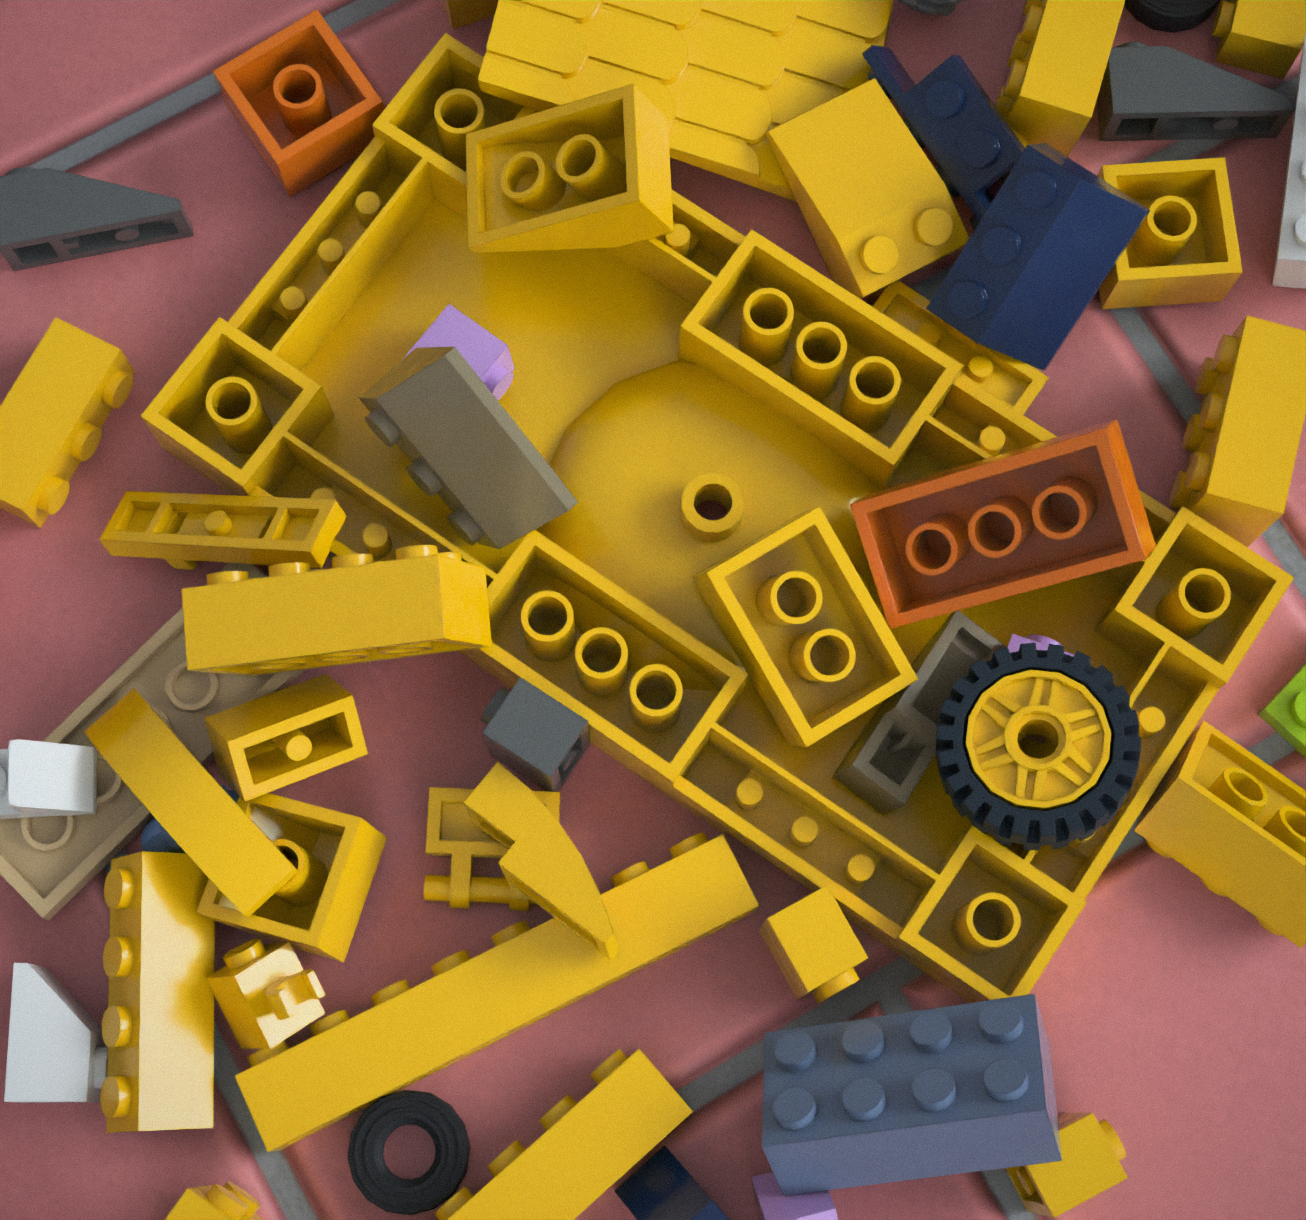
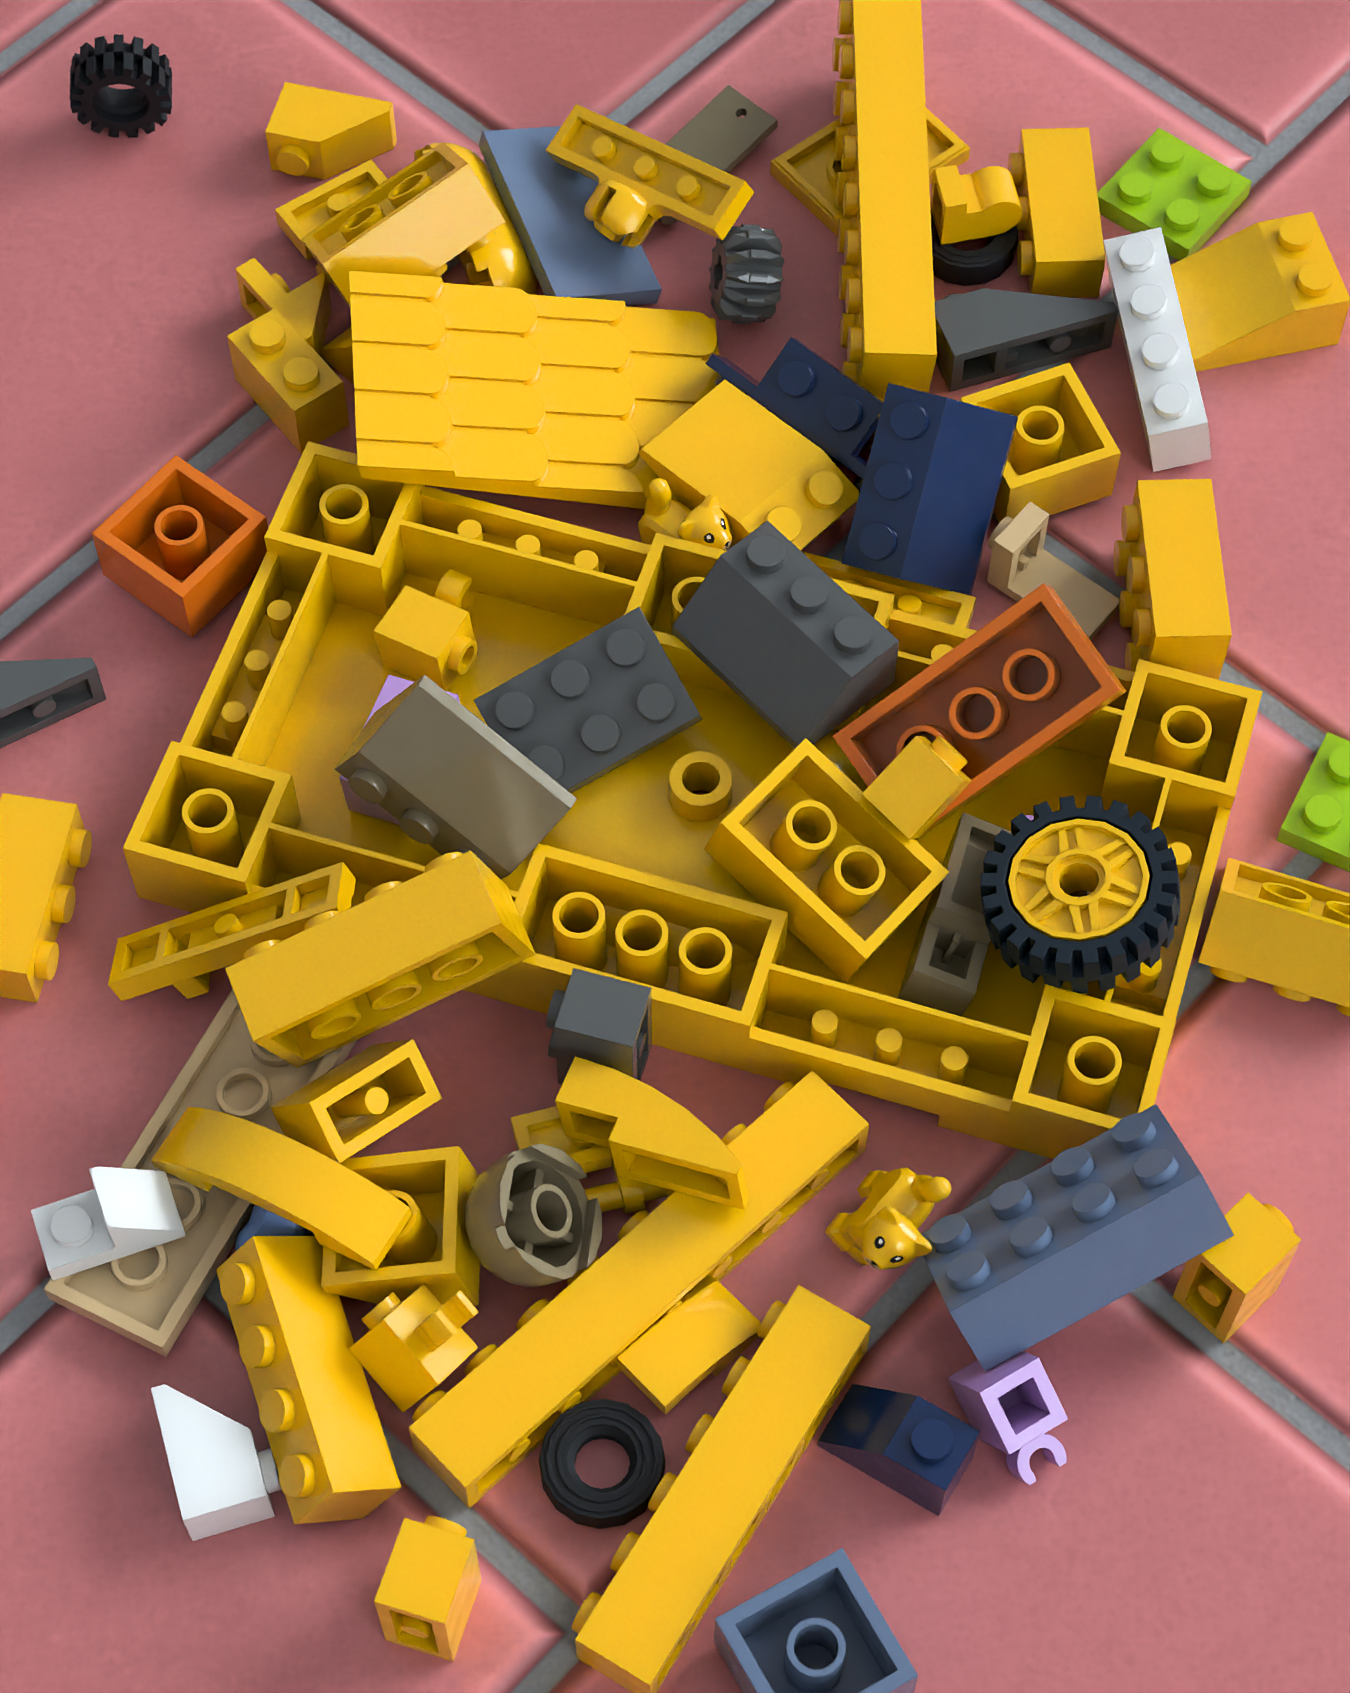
camera: 15 degrees left, 15 degrees down
yellow slope [466,83,674,253] -> none
yellow brick [759,885,868,1003] -> none
none -> yellow brick [373,569,477,691]
none -> dark tan cylinder [465,1144,602,1288]
none -> dark grey plate [474,607,703,793]
none -> yellow slope [617,1280,761,1415]
none -> yellow animal [638,478,732,551]
none -> dark grey slope [672,520,899,749]
none -> yellow animal [825,1167,951,1270]
none -> yellow brick [862,736,972,839]
none -> tan bracket [987,502,1120,640]

